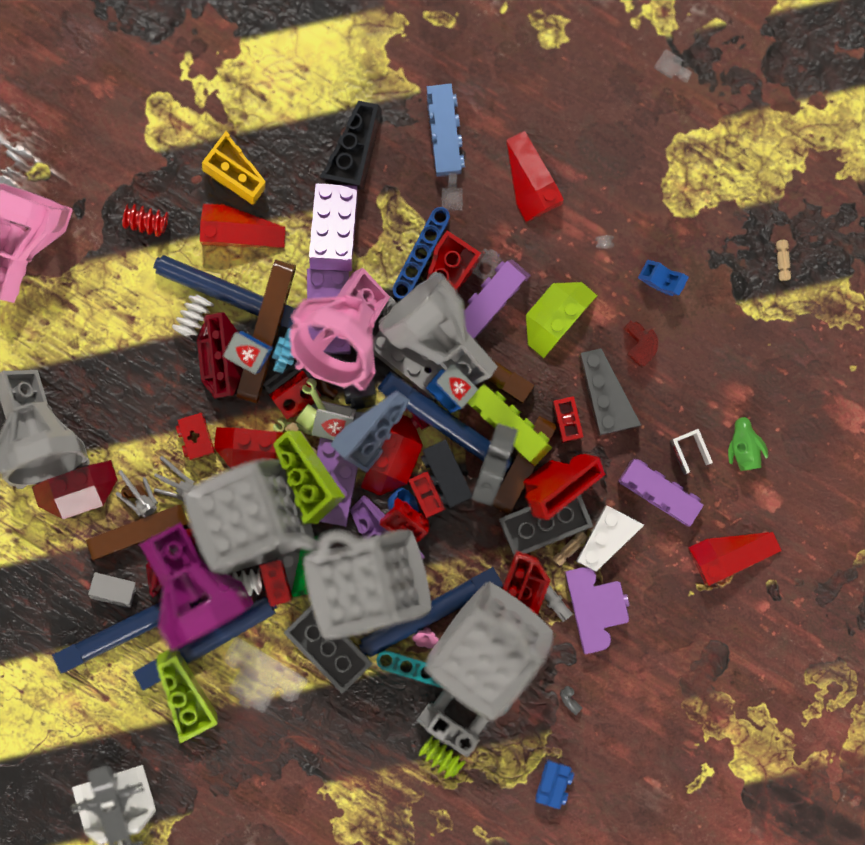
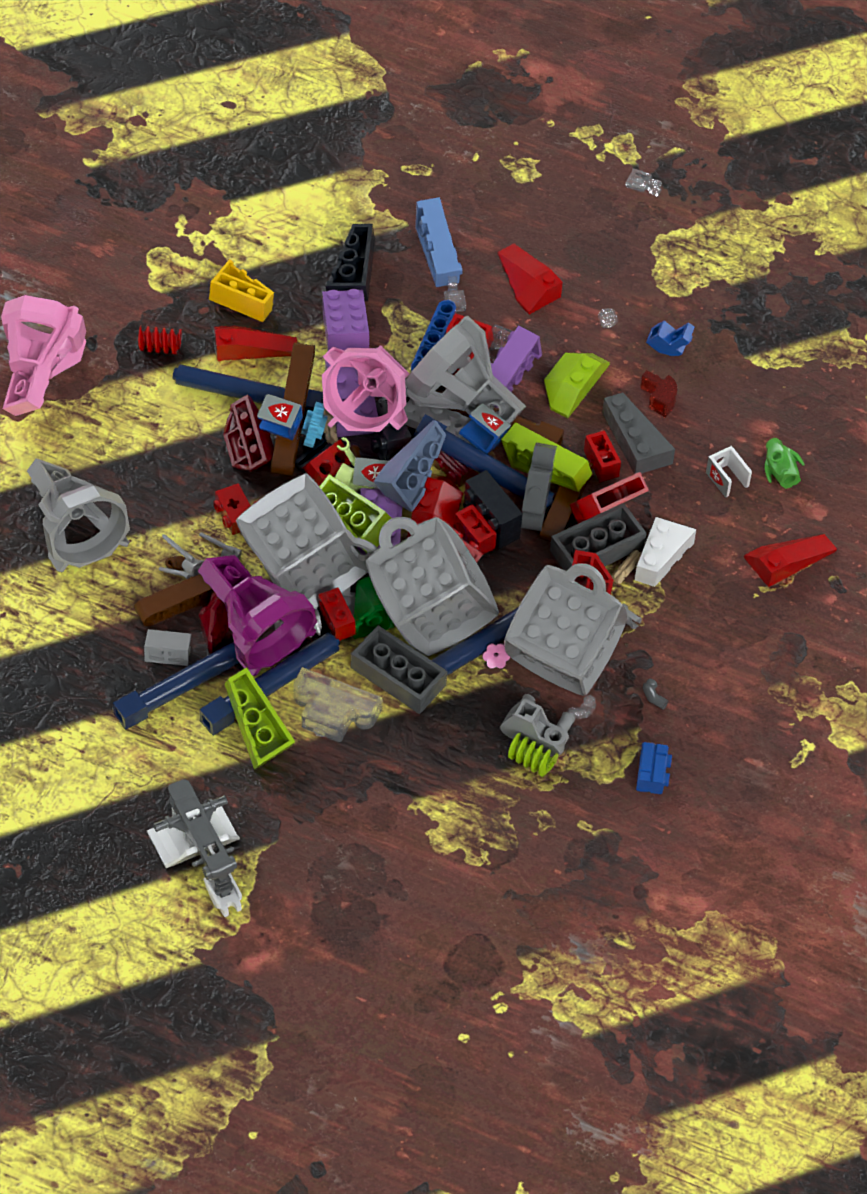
camera: 10 degrees left, 30 degrees down
dark red wedge [32,460,118,520] -> none
white piece [172,294,214,340] -> none
teal beam [377,650,445,689] -> none
medium lavender brick [564,567,629,654] -> none
medium lavender wedge [618,459,704,527] -> none
tan axle [776,240,791,281] -> none

